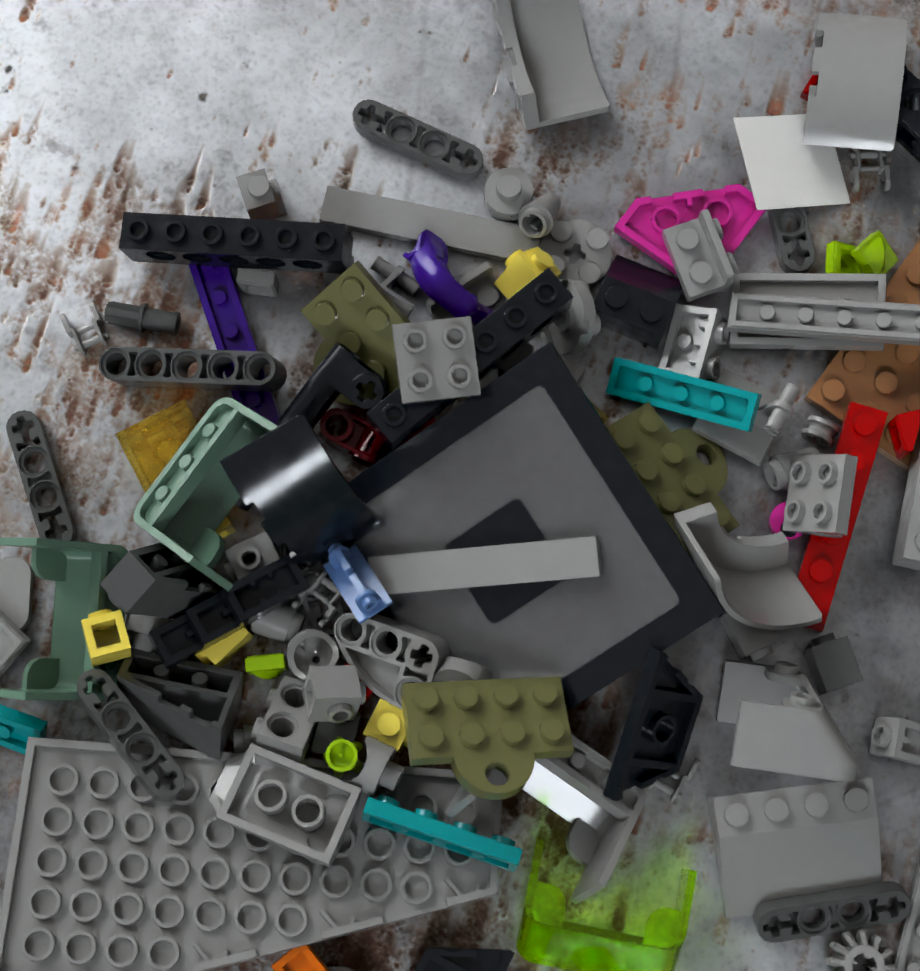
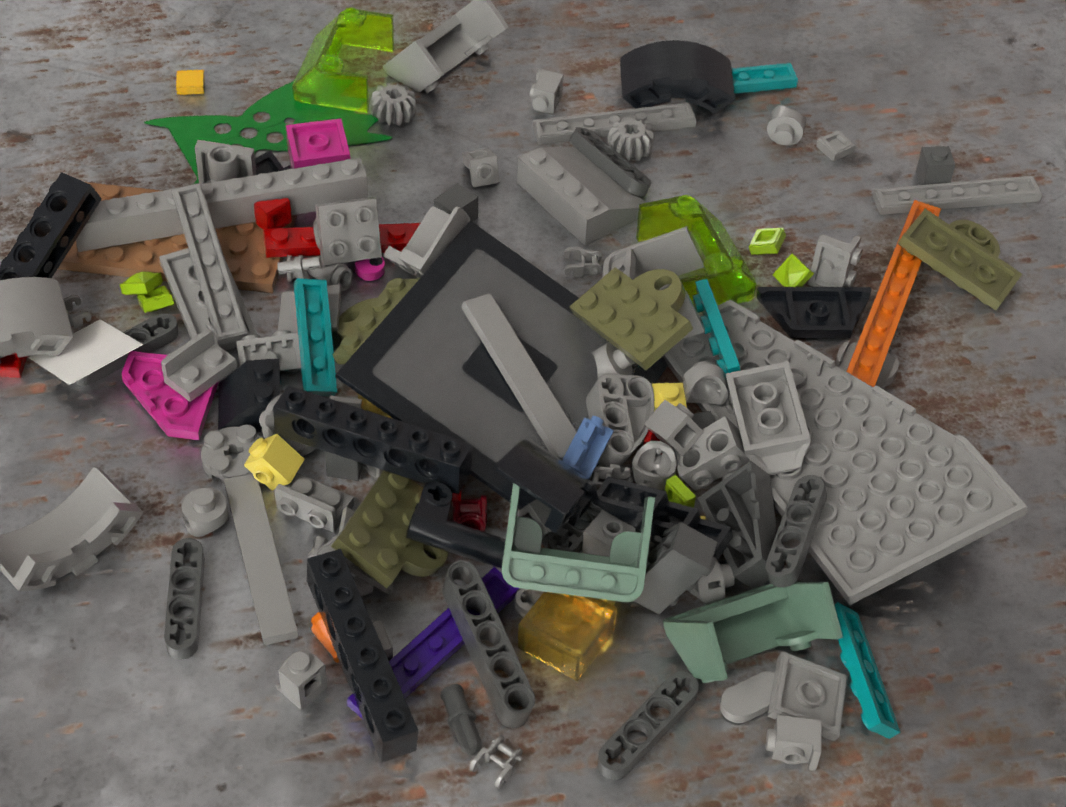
camera: 125 degrees left, 30 degrees down
light yellow brick [81,609,131,667] -> none
lime piece [322,736,363,778] -> none
light grey plate [392,316,481,404] -> none
dark purple piece [403,229,493,326] -> none
light grey cone [518,193,561,238] -> none
black wing [603,647,704,801] -> none
light grey windscreen [716,659,858,782] -> none

